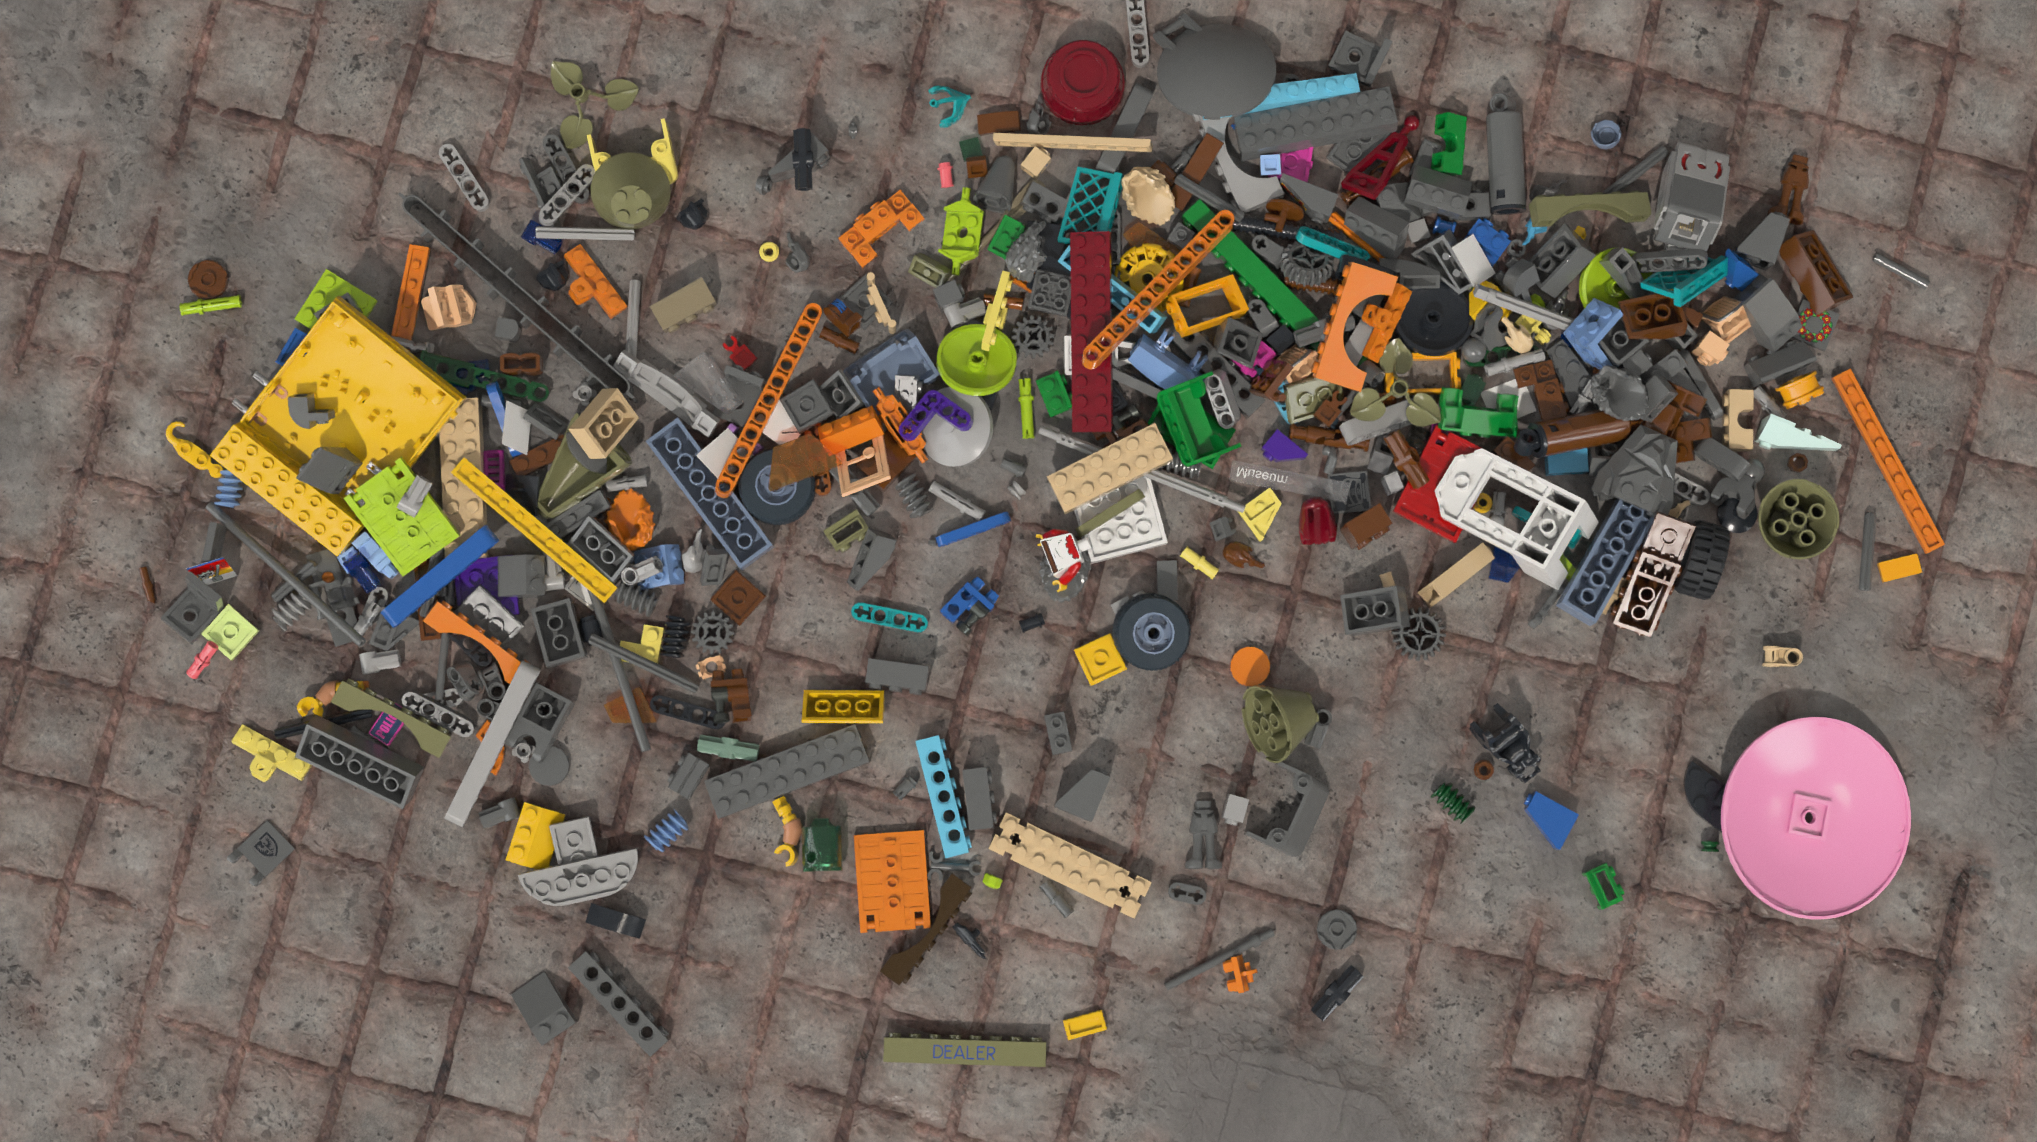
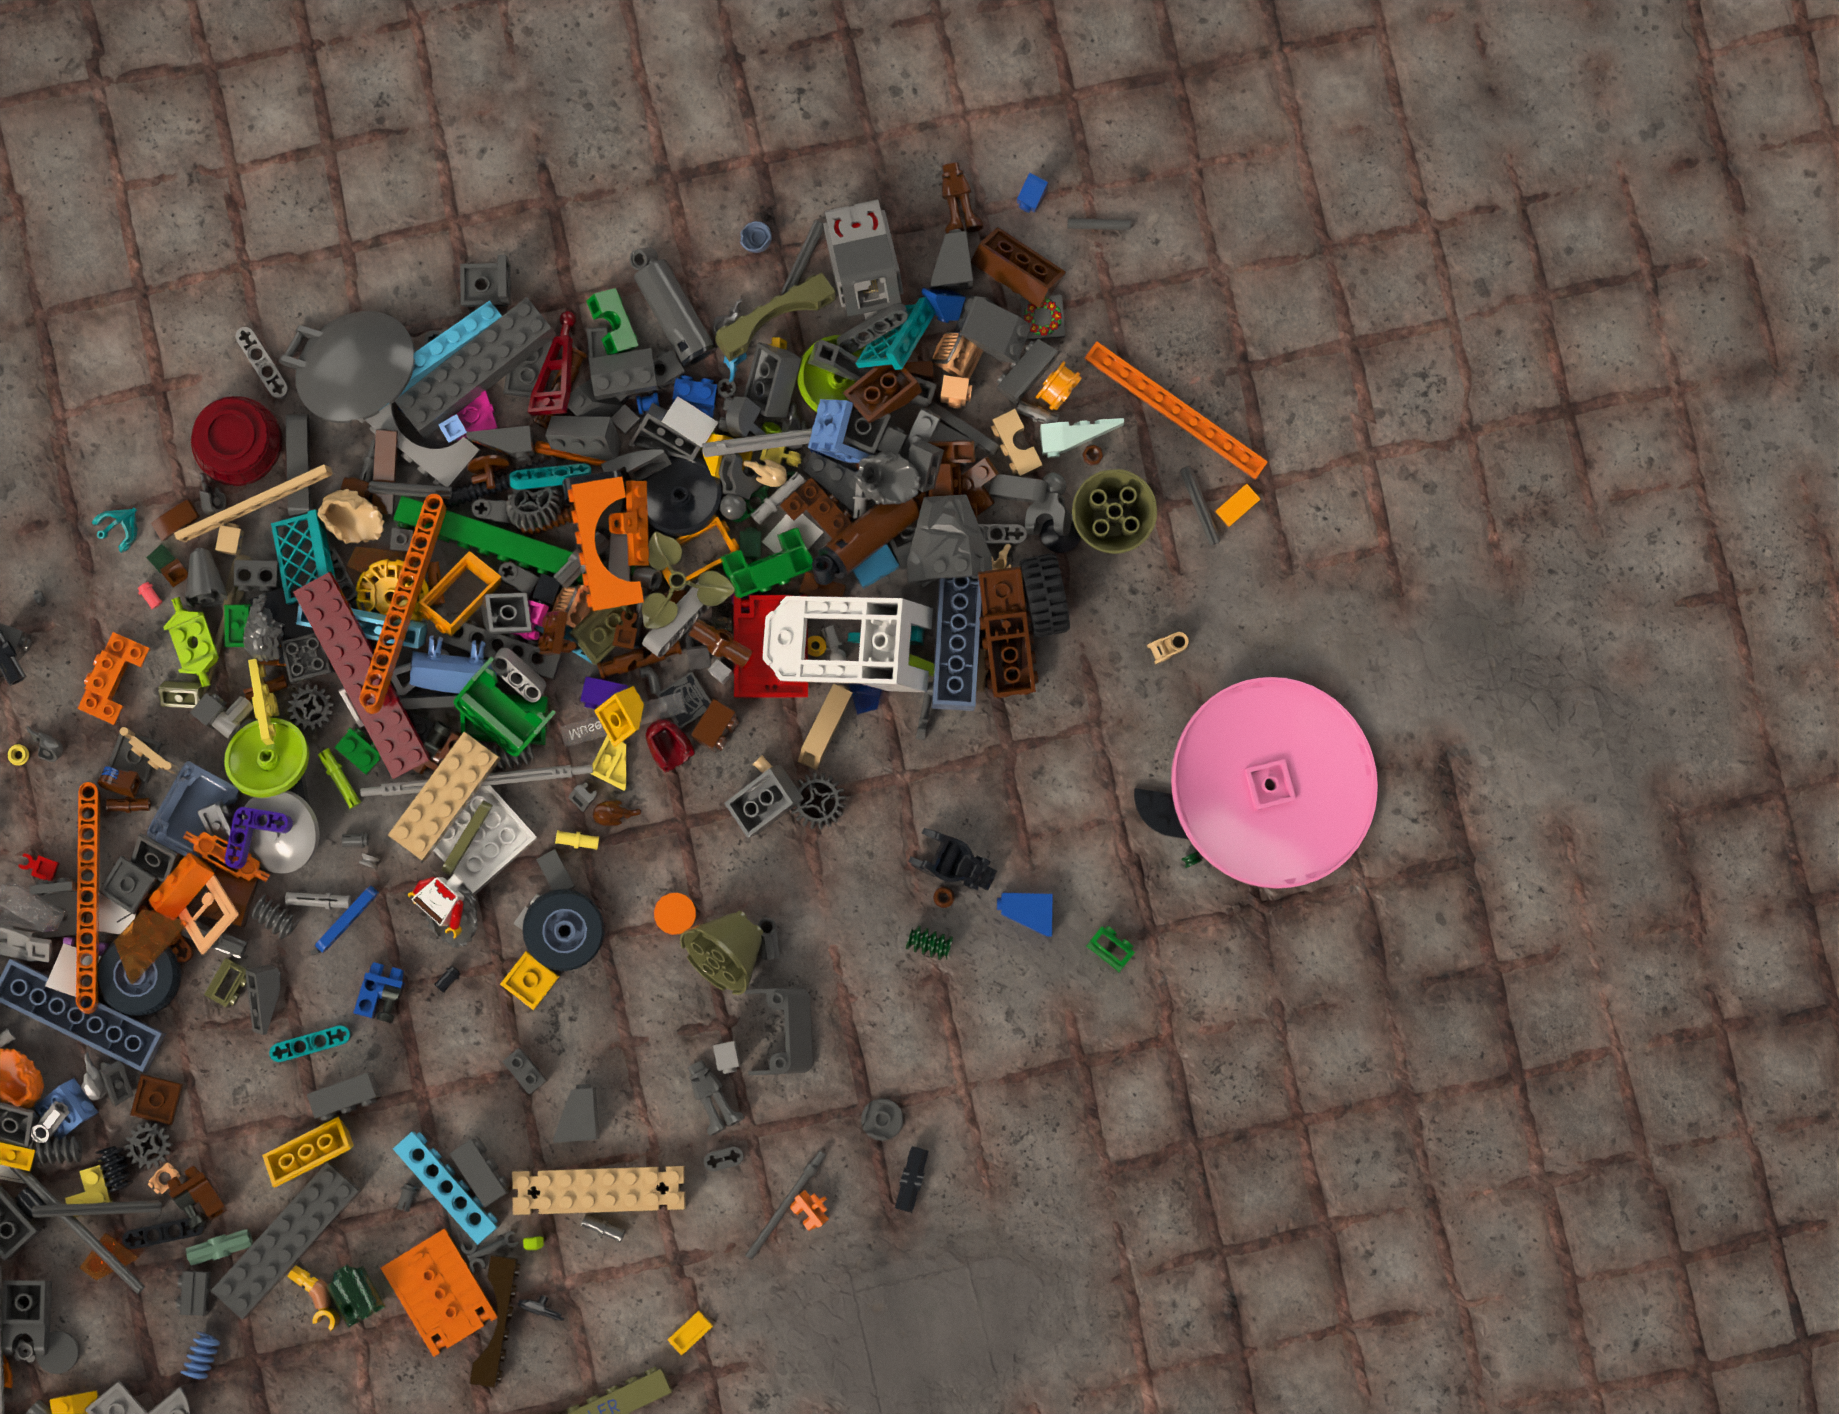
camera: 25 degrees left, 0 degrees up
none -> yellow slope [594,686,644,747]
none -> blue slope [1017,173,1048,213]

